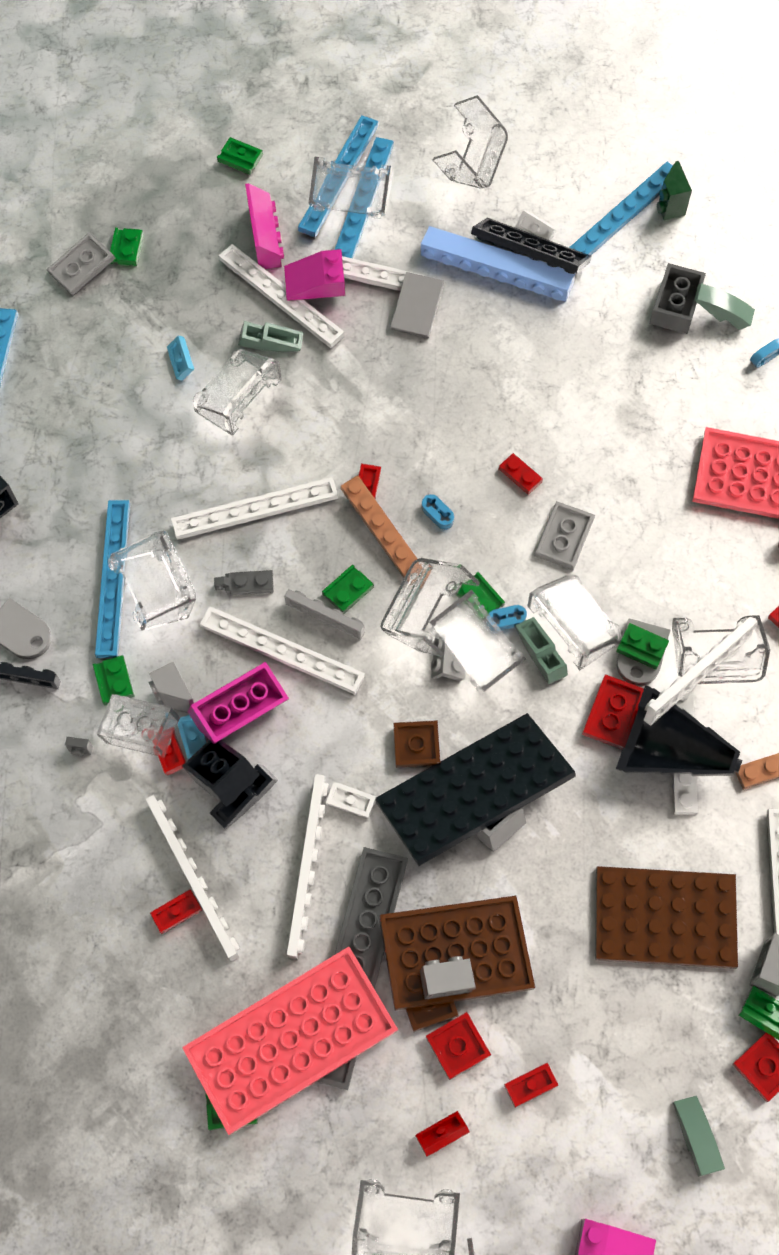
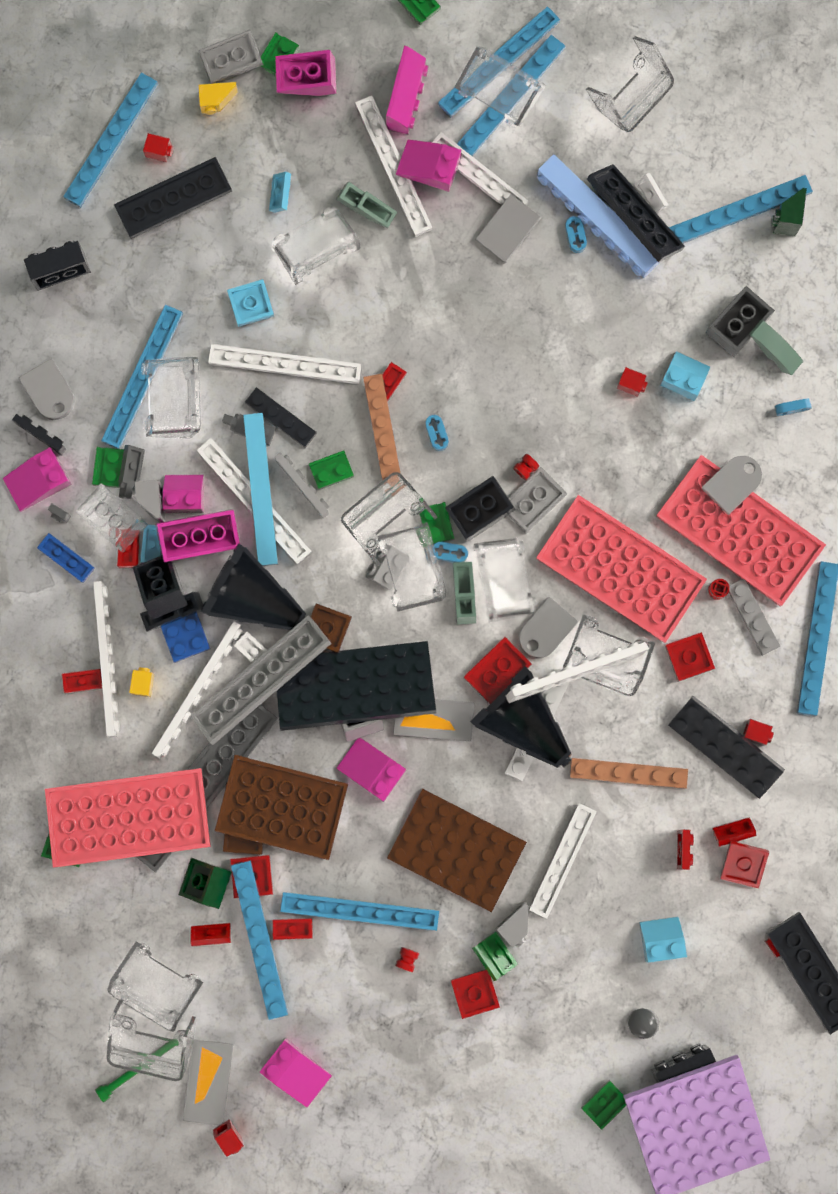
camera: 20 degrees right, 15 degrees up
light grey brick [420,956,475,999] -> none
red plate [499,453,543,495] -> none
green plate [616,623,670,670] -> none
sand green slope [673,1095,725,1177] -> none
none -> dark pink slope [3,448,72,512]
none -> blue plate [37,533,95,583]
none -> black plate [114,157,232,239]
none -> dark grey hinge [118,445,145,500]
none -> yellow brick [129,667,155,697]
none -> red brick [143,133,174,162]
none -> blue plate [161,613,211,663]
none -> dark pink slope [163,475,204,513]
none -> dark green slope [178,858,232,909]
none -> light grey plate [191,615,332,745]
none -> yellow slope [199,82,238,115]
none -> black cone [201,543,306,630]
none -> medium azure plate [227,279,274,327]
none -> dark azure plate [231,860,288,1020]
none -> medium azure tile [244,413,278,566]
none -> black plate [245,387,317,448]
none -> dark pink slope [275,50,337,96]
none -> dark azure plate [281,892,439,931]
none -> dark pink slope [336,738,406,802]
none -> light grey tile [394,699,474,741]
none -> red wheel [395,947,420,972]
none -> black brick [445,476,516,542]
none -> red wheel [513,454,539,480]
none -> coral plate [536,495,707,643]
none -> dark azure beam [565,216,587,253]
none -> red brick [617,367,648,397]
none -> medium azure slope [660,351,710,401]
none -> light grey tile [701,456,762,515]

